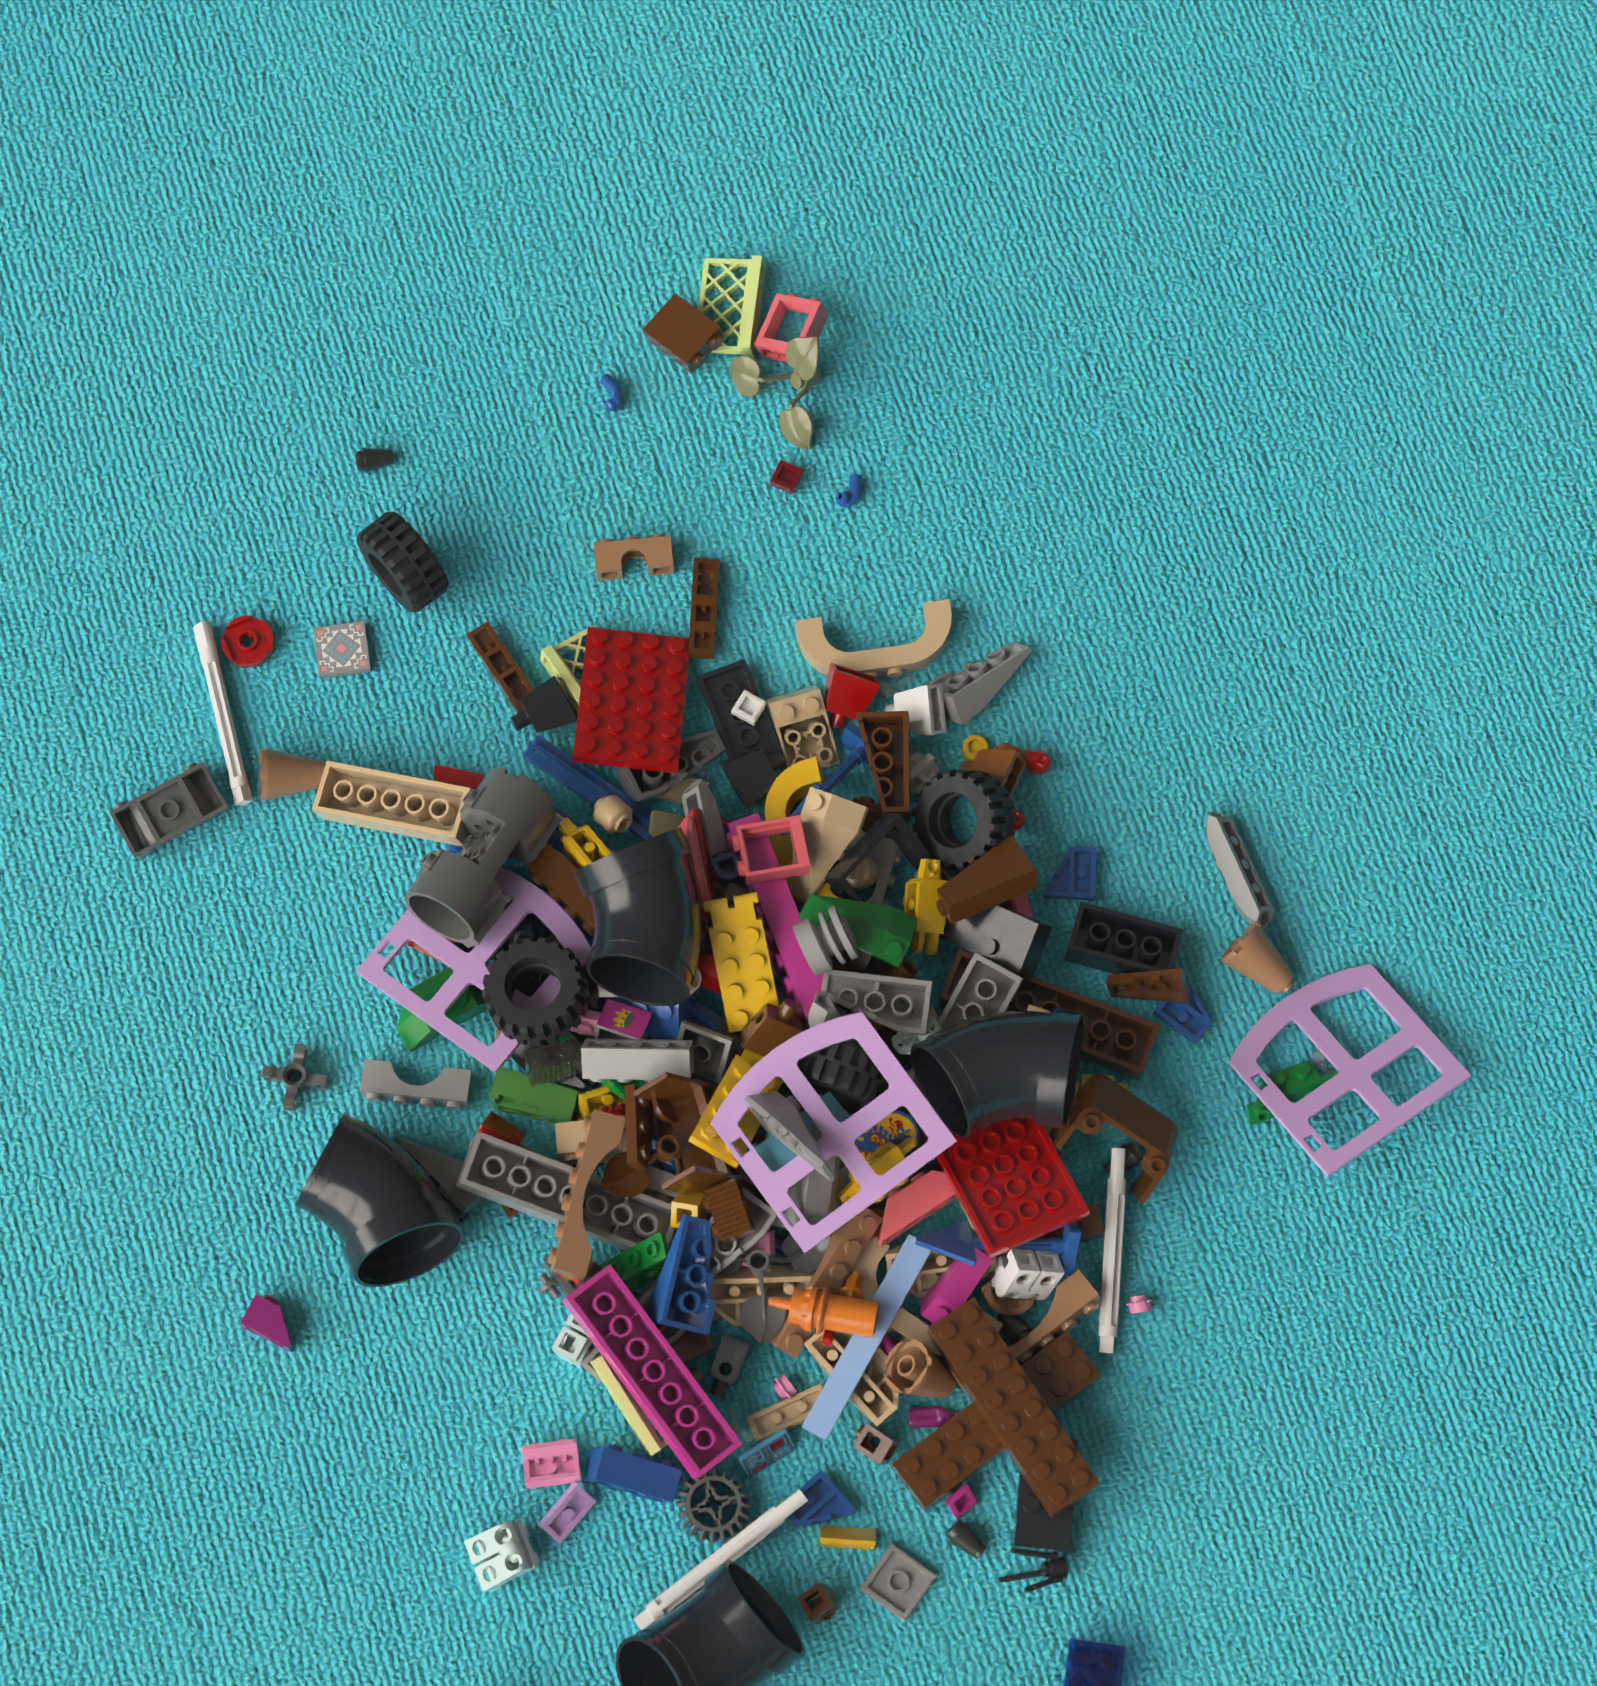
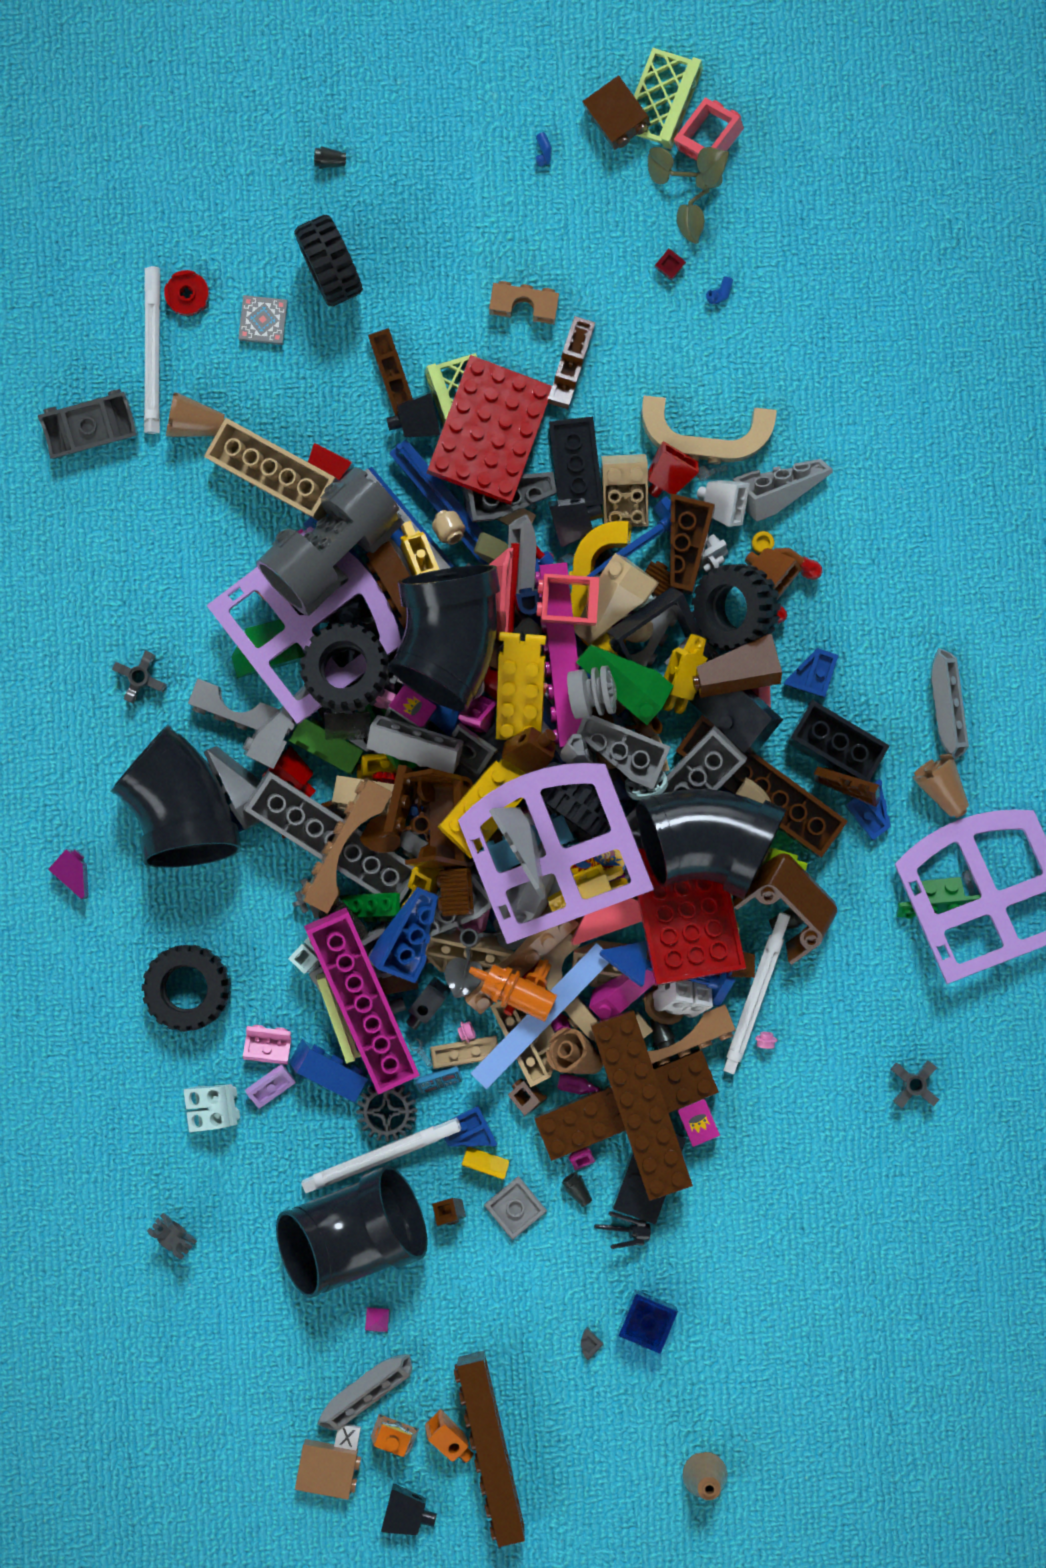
camera: 15 degrees right, 15 degrees up
white tile [731,690,767,726] -> none
none -> black tyre [142,945,231,1032]
none -> light grey wedge [242,686,309,769]
none -> dark pink slope [458,696,497,733]
none -> dark pink piece [677,1099,720,1147]
none -> dark grey pin [890,1060,940,1108]

